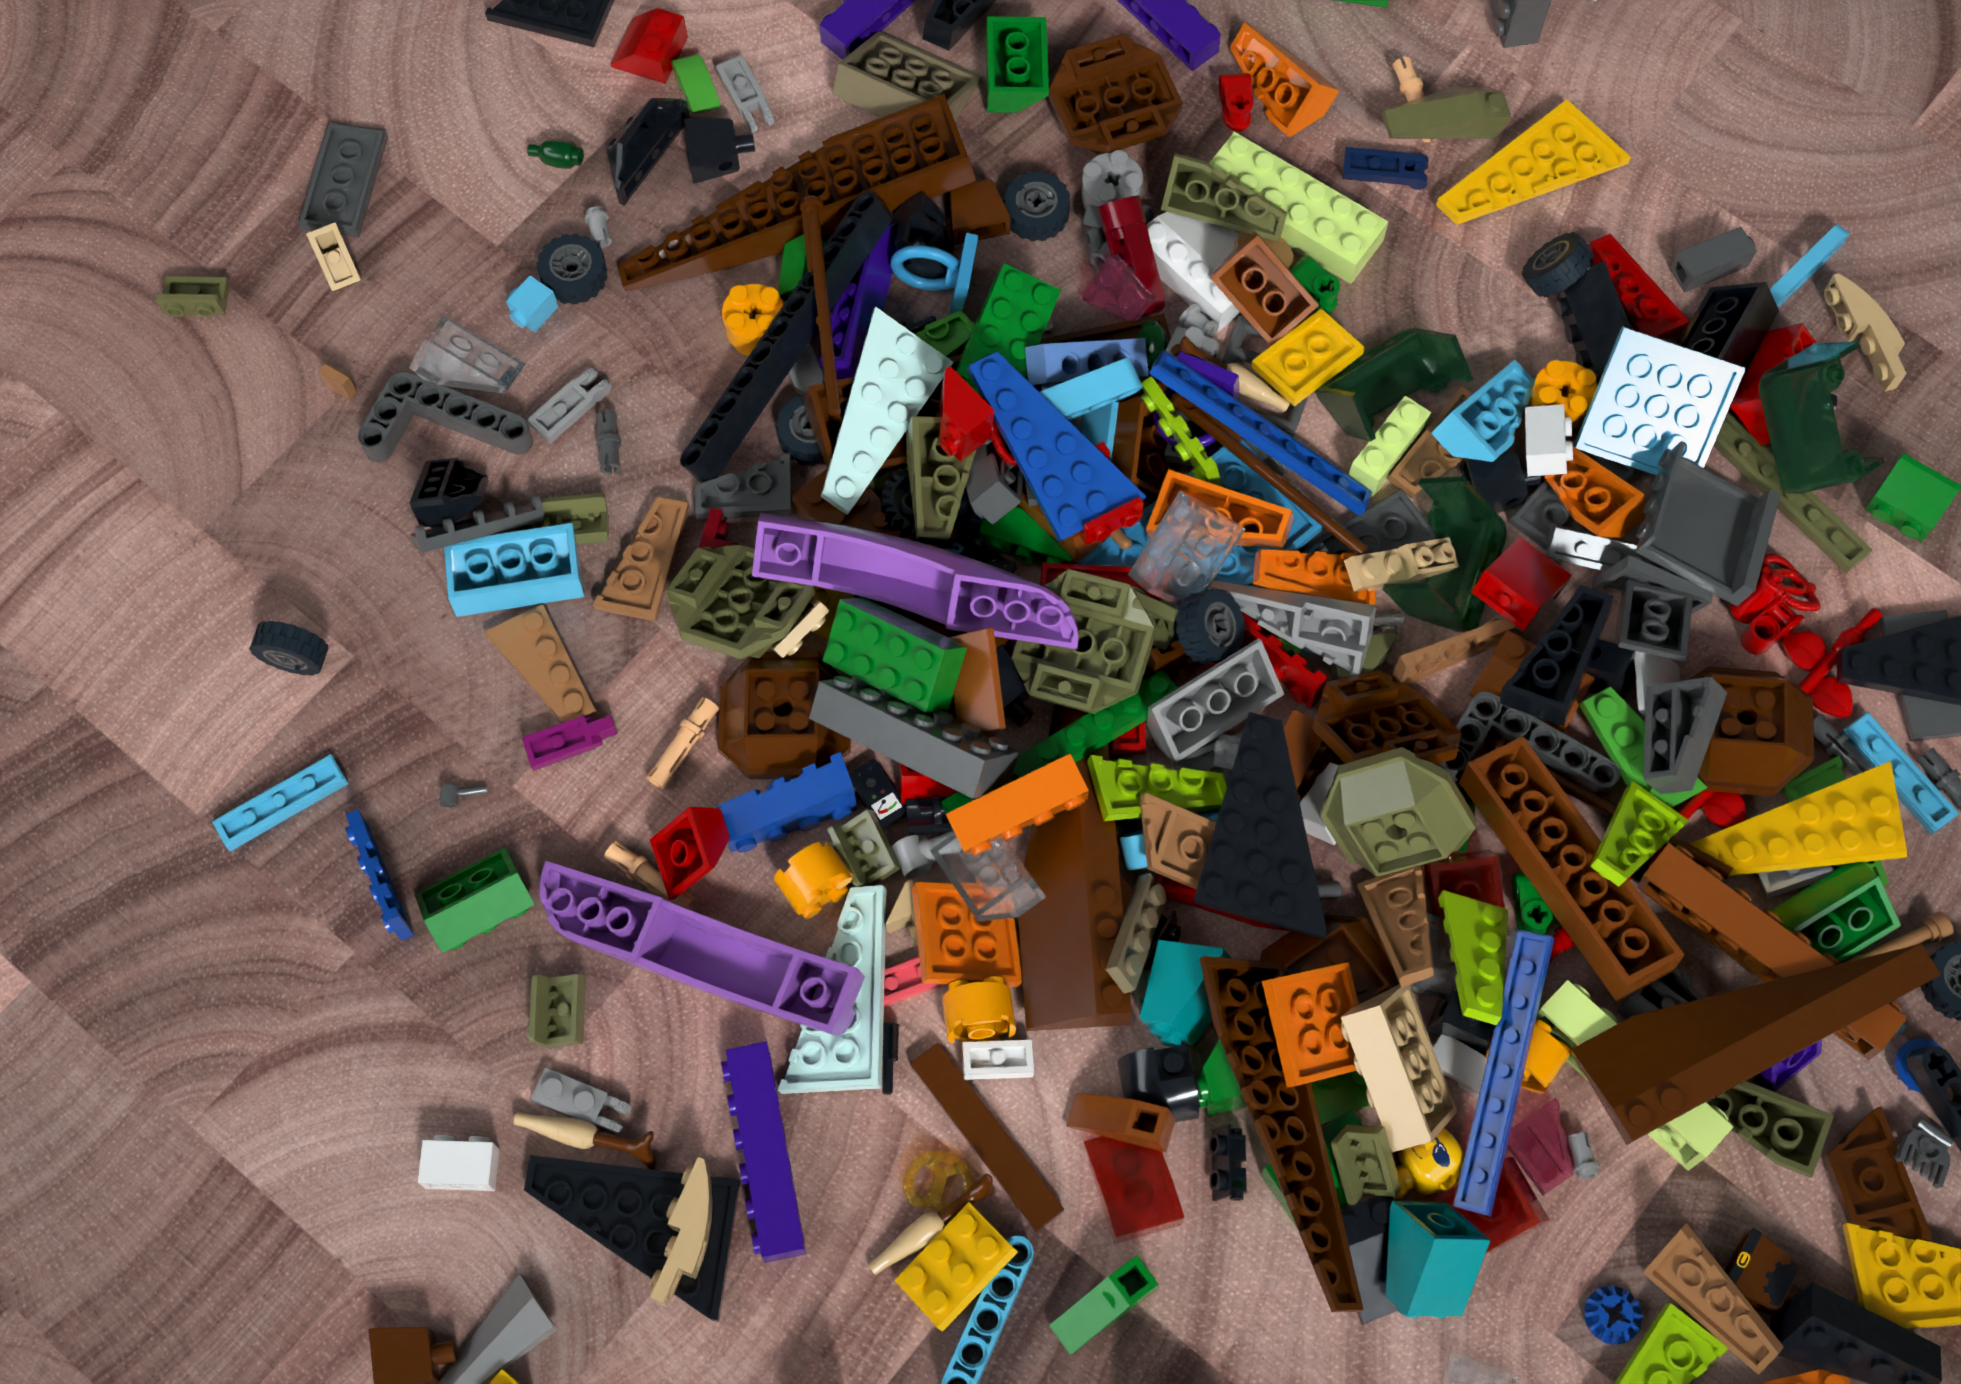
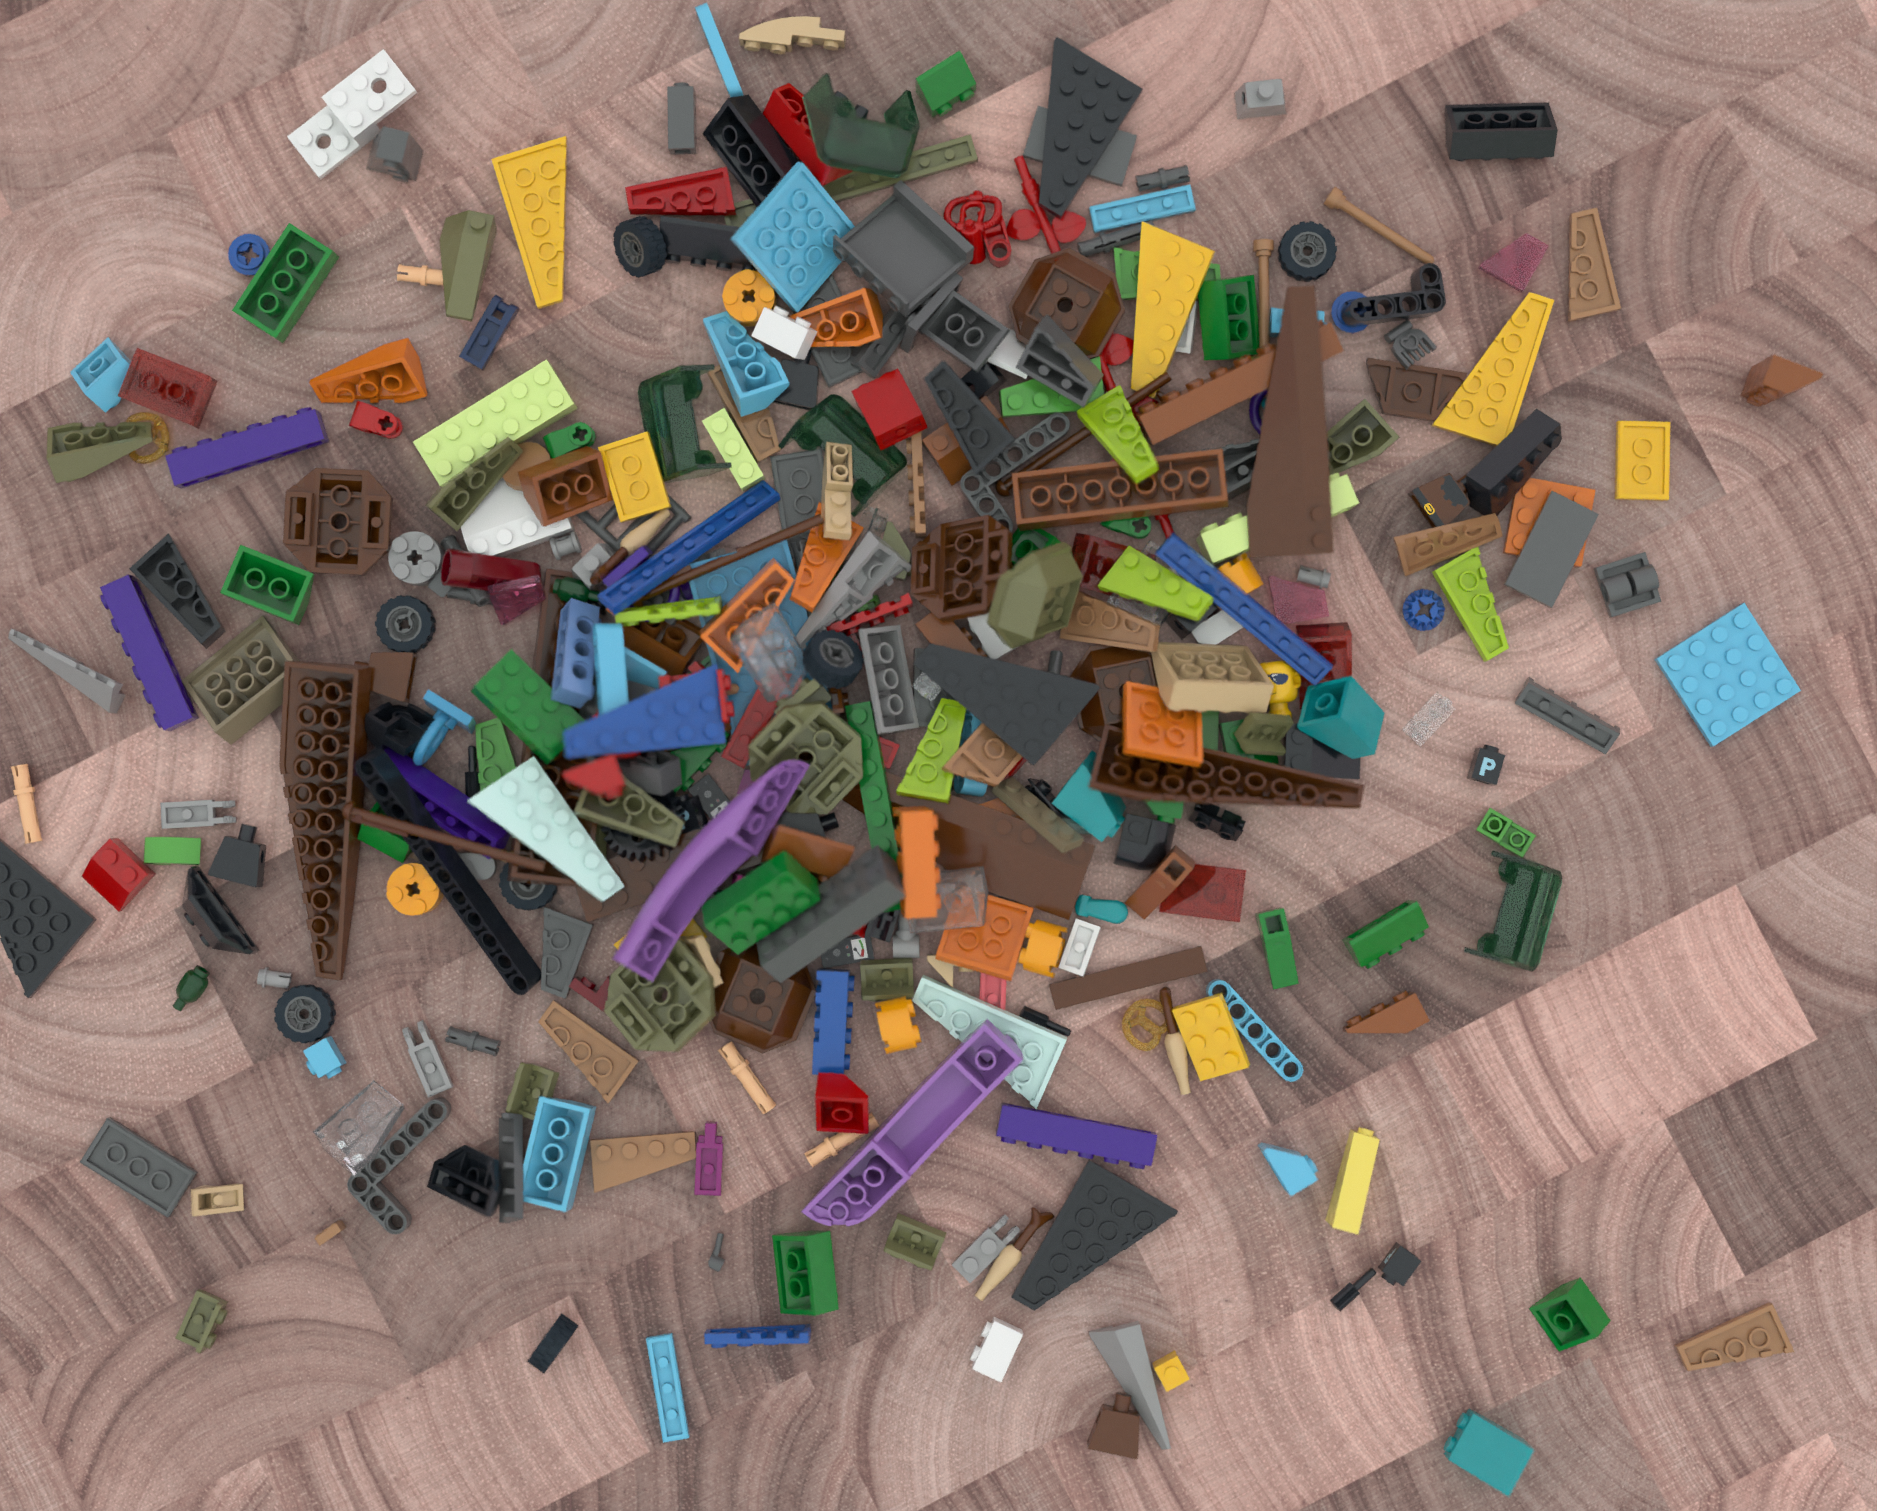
camera: 65 degrees left, 20 degrees up
tan slope [649,1157,713,1308] -> none
none -> teal piece [1075,895,1128,924]

